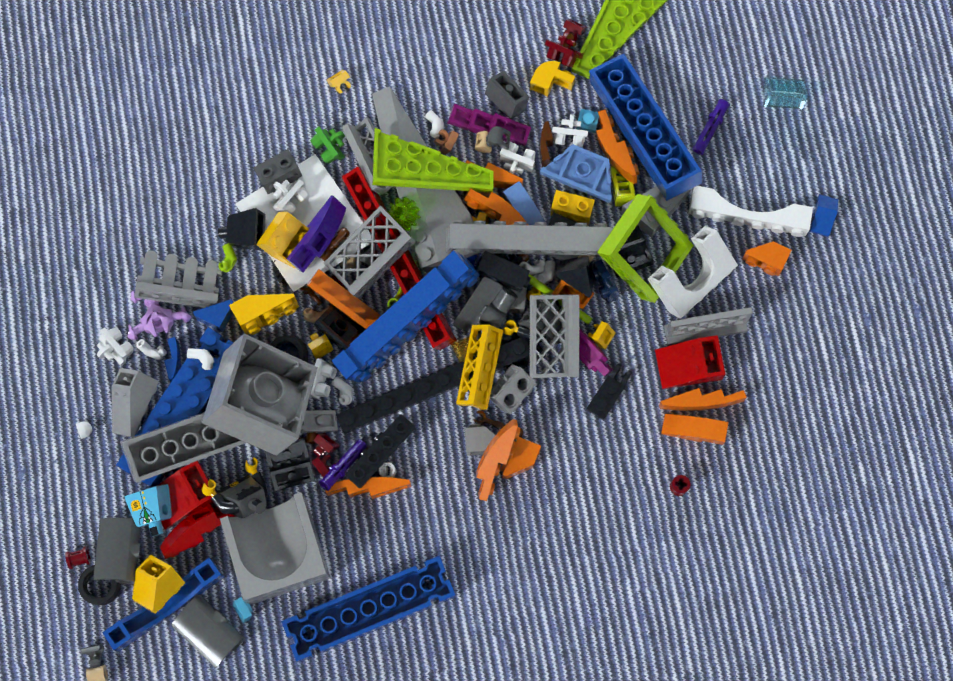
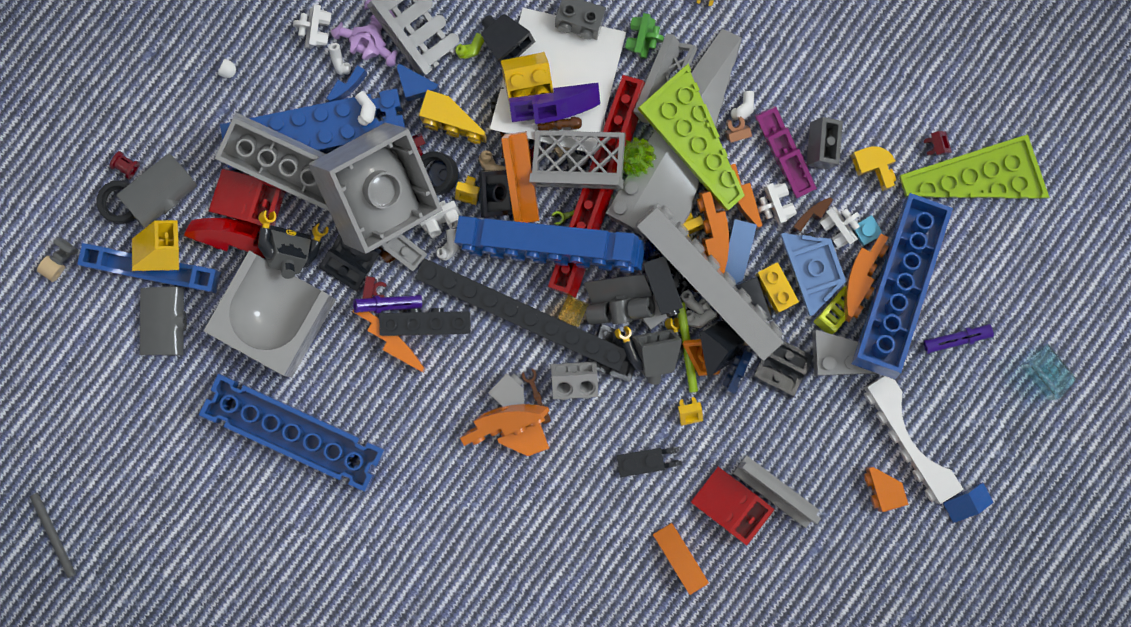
camera: 45 degrees right, 10 degrees up
light grey slope [112,368,159,438] -> none
medium azure torso [124,484,172,536] -> none
medium azure plate [232,597,253,623] -> none
white hips [272,179,309,214] -> none
dark red tile [313,432,340,457] -> none
white hinge [379,462,396,478] -> none
yellow fence [456,325,503,410] -> none
leg [475,126,511,153] -> none
light grey fence [530,294,579,378] -> none
dark red hips [545,32,584,67] -> none
magenta hinge [579,327,613,377] -> none
lime window [597,194,694,303] -> none
white arch [648,226,738,319] -> none
orange slope [659,388,747,411] -> none
dark red bush [670,475,690,497] -> none

